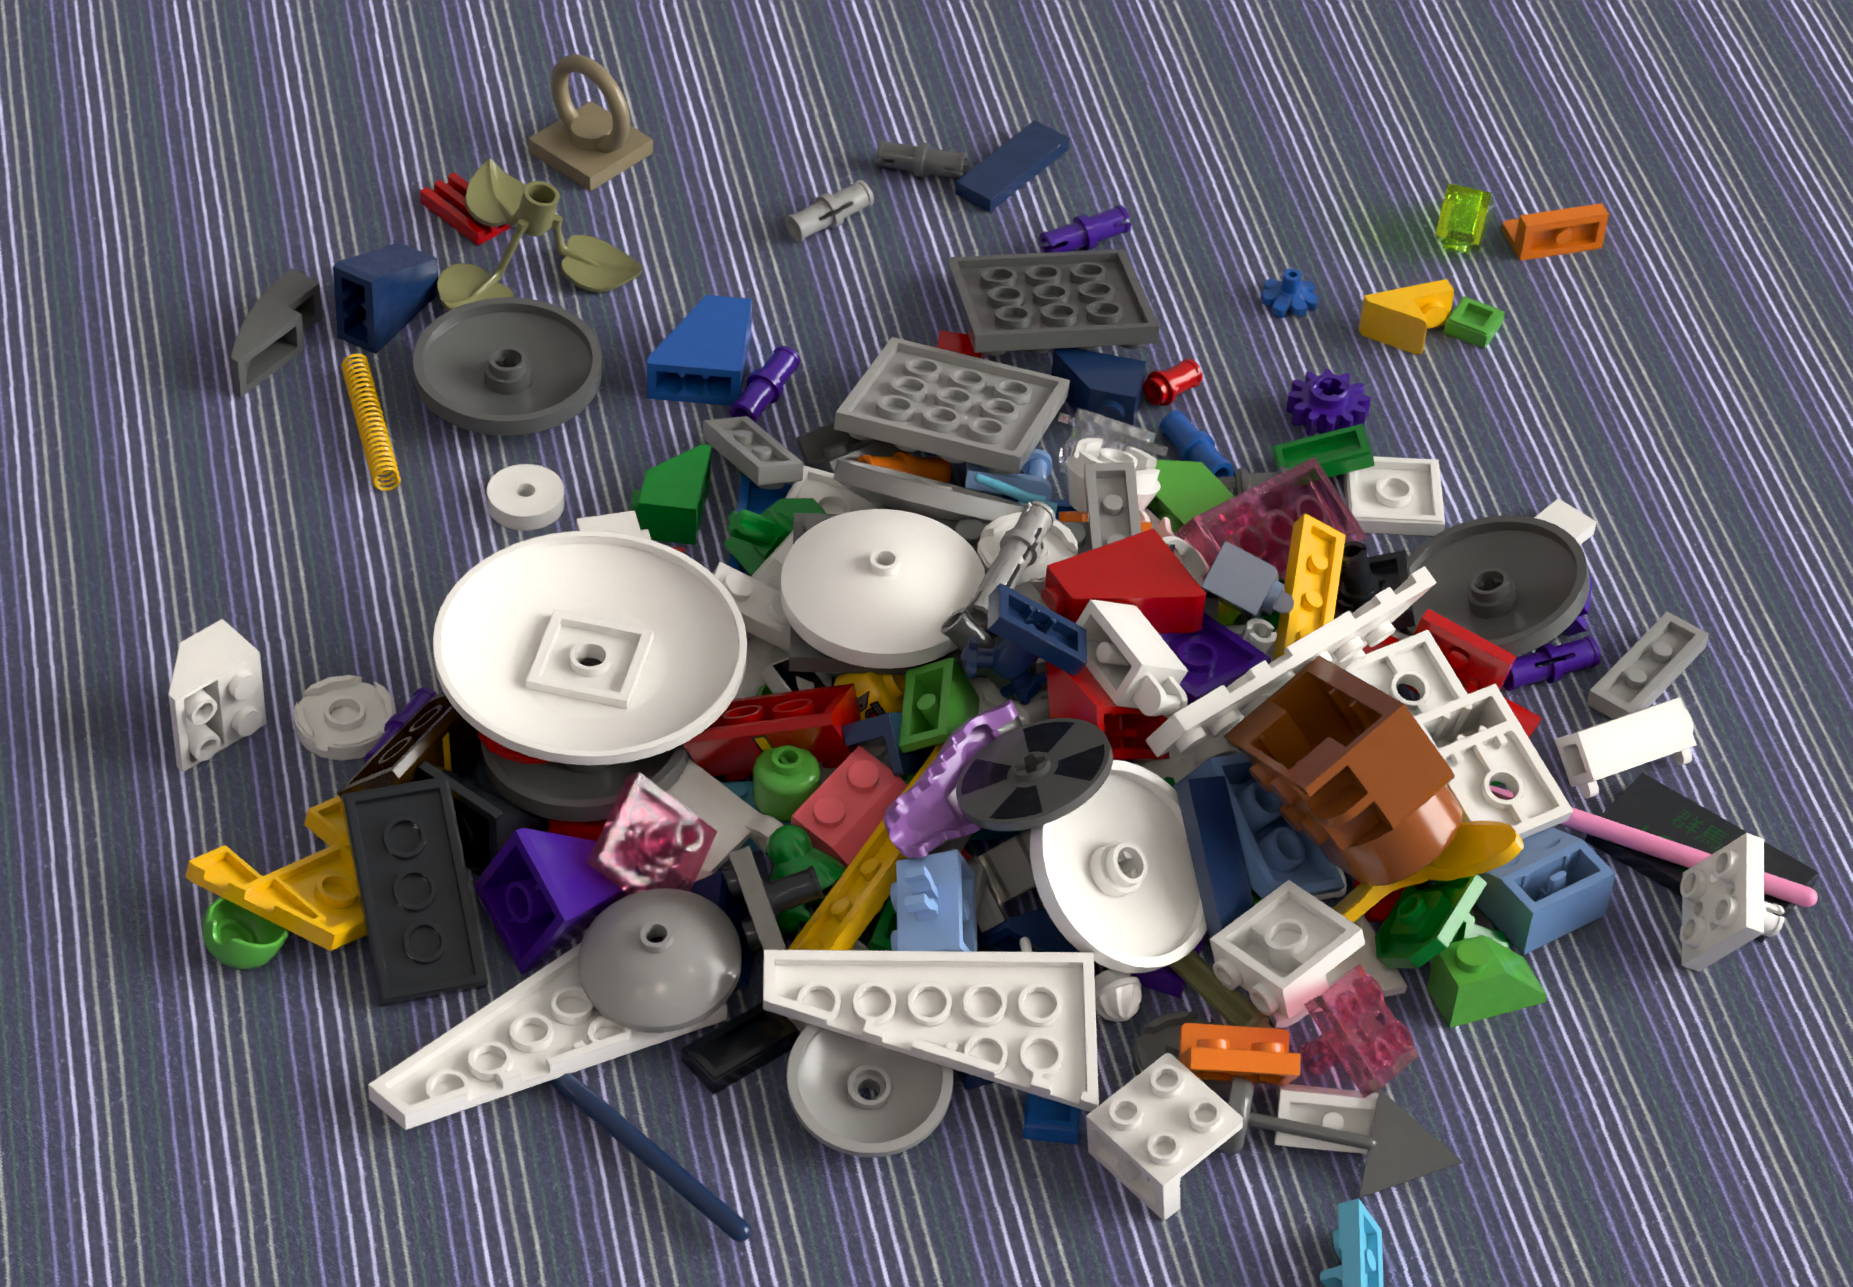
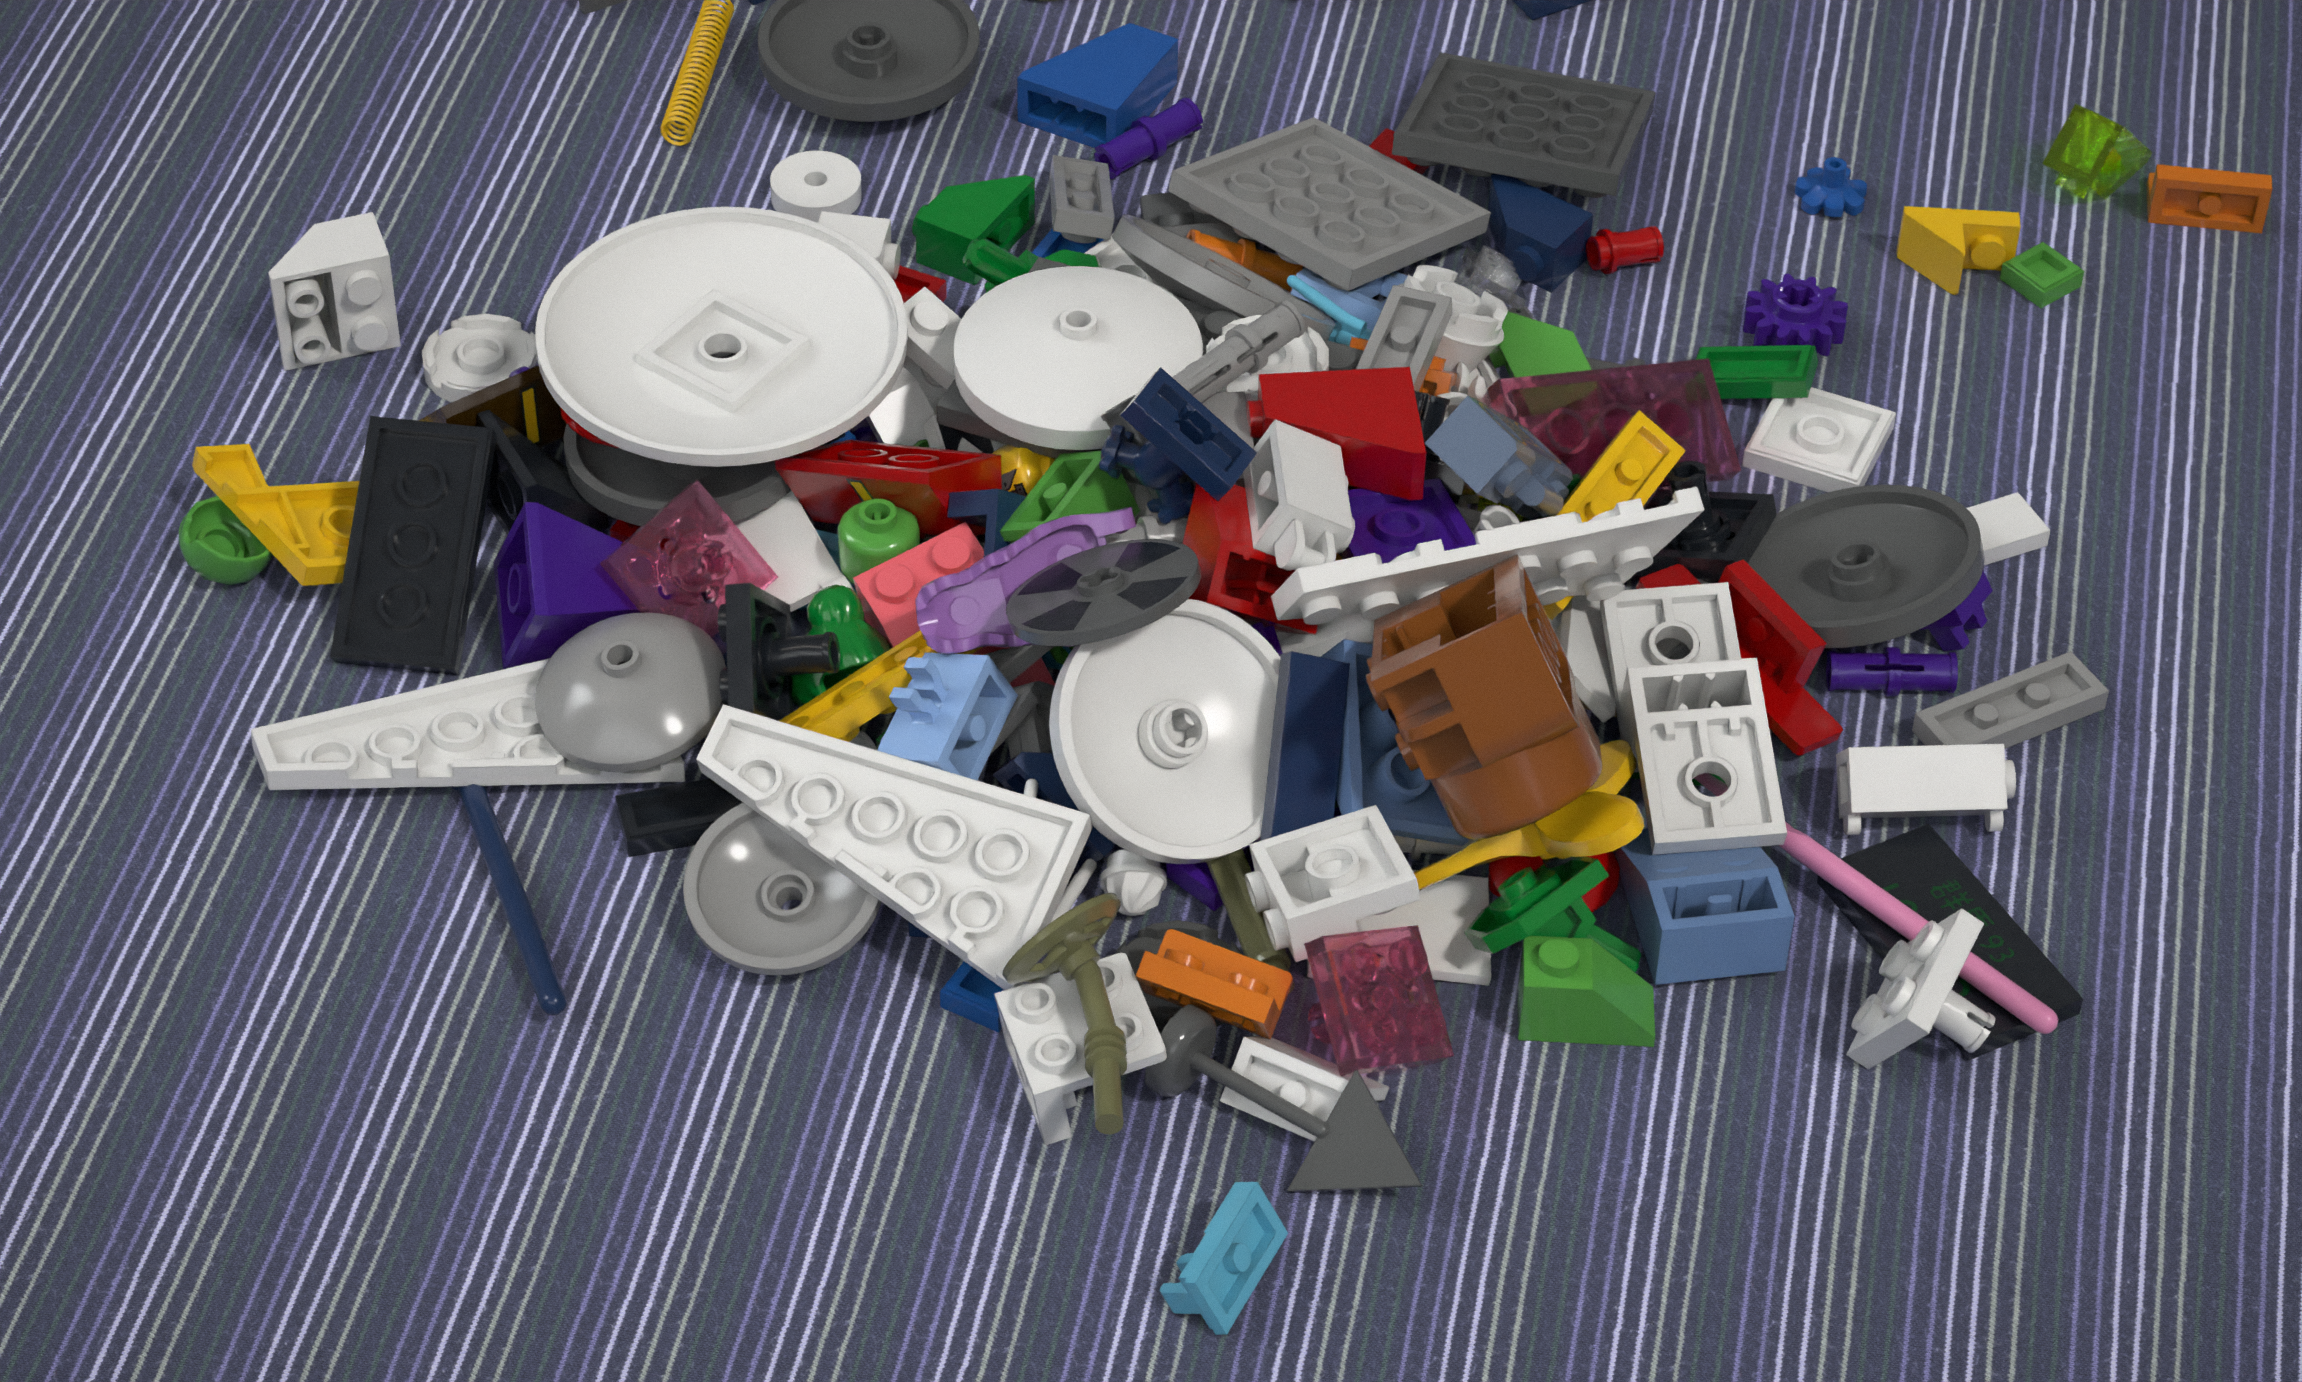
camera: 25 degrees right, 0 degrees up
dark purple pin [1039,205,1131,253] -> none
blue pin [1159,410,1234,477] -> none
none -> olive dish [1002,893,1127,1135]

